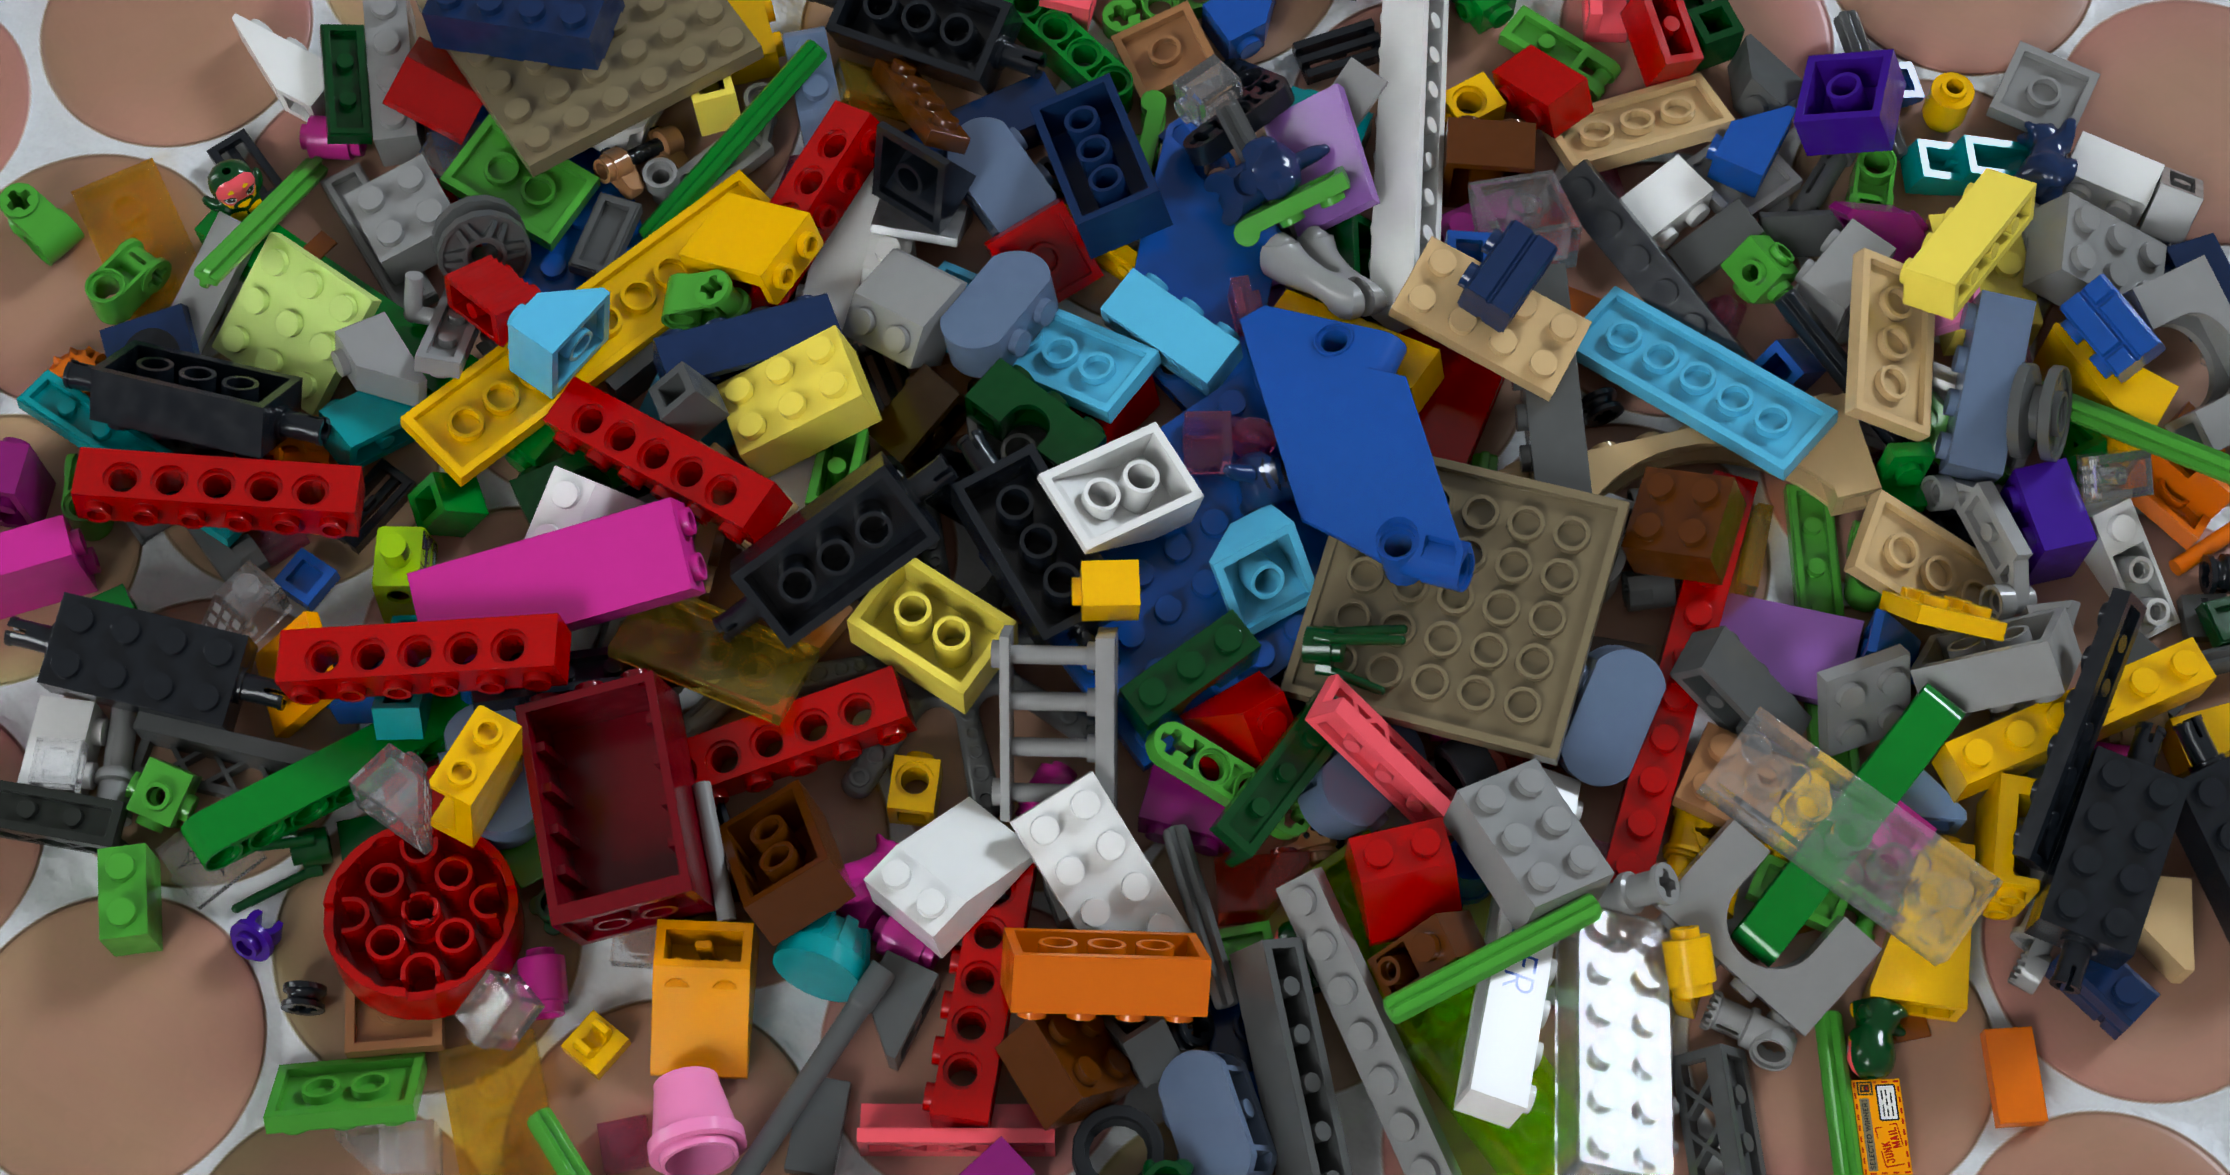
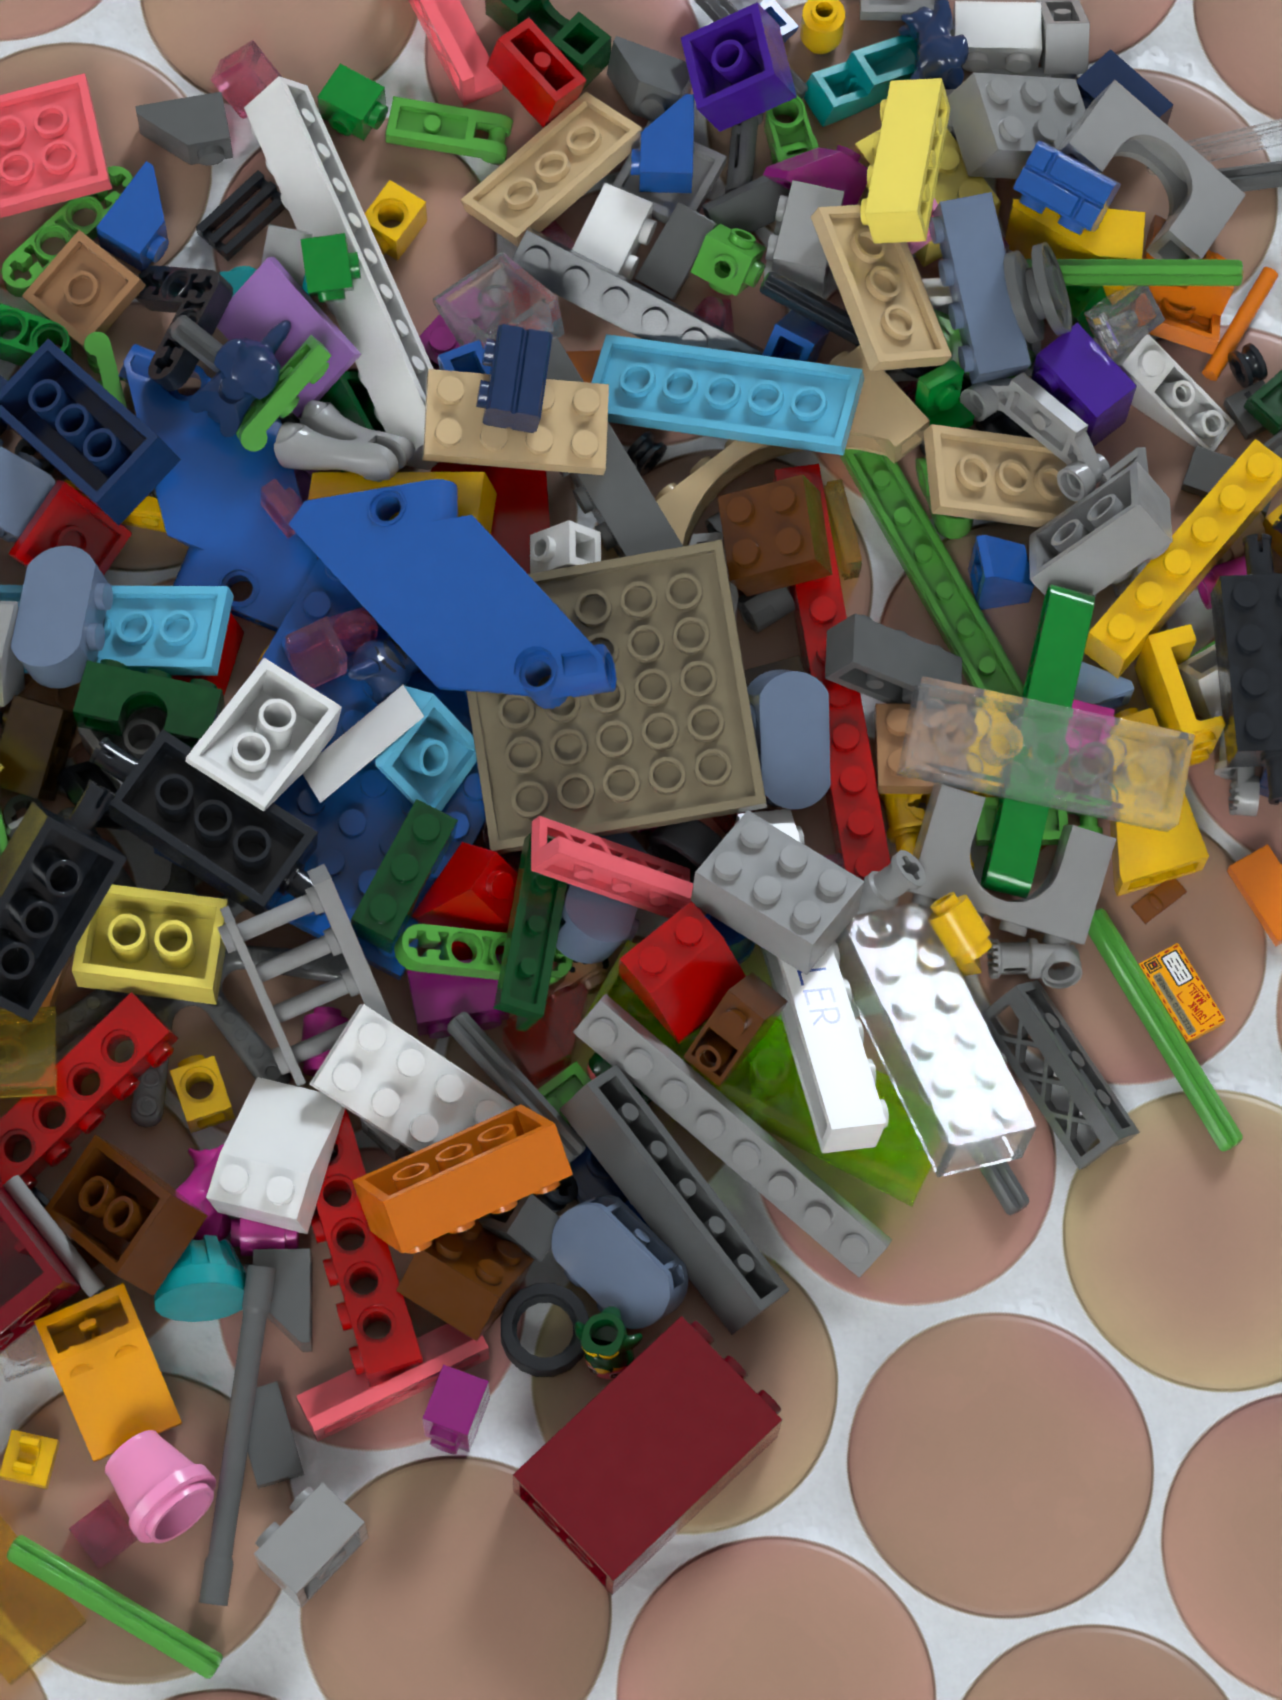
camera: 30 degrees left, 5 degrees up
yellow brick [1071,559,1141,622] -> none
medium azure brick [1100,268,1243,396] -> none
clear slope [1173,54,1243,128] -> none
dark green plant [1302,624,1408,695] -> none
bright green axle [1383,893,1602,1024] -> none
reddish brown brick [1442,115,1536,211] -> none
red brick [1492,44,1594,139] -> none
medium lavender tile [1719,593,1864,705] -> none
light grey plate [1817,644,1911,757] -> none
dark green animal [1847,998,1908,1080] -> none
yellow plate [1878,586,2008,642] -> none
black plate [2012,587,2147,873] -> none
none -> green brick [300,233,361,303]
none -> white sticker [303,685,425,803]
none -> white brick [530,520,601,574]

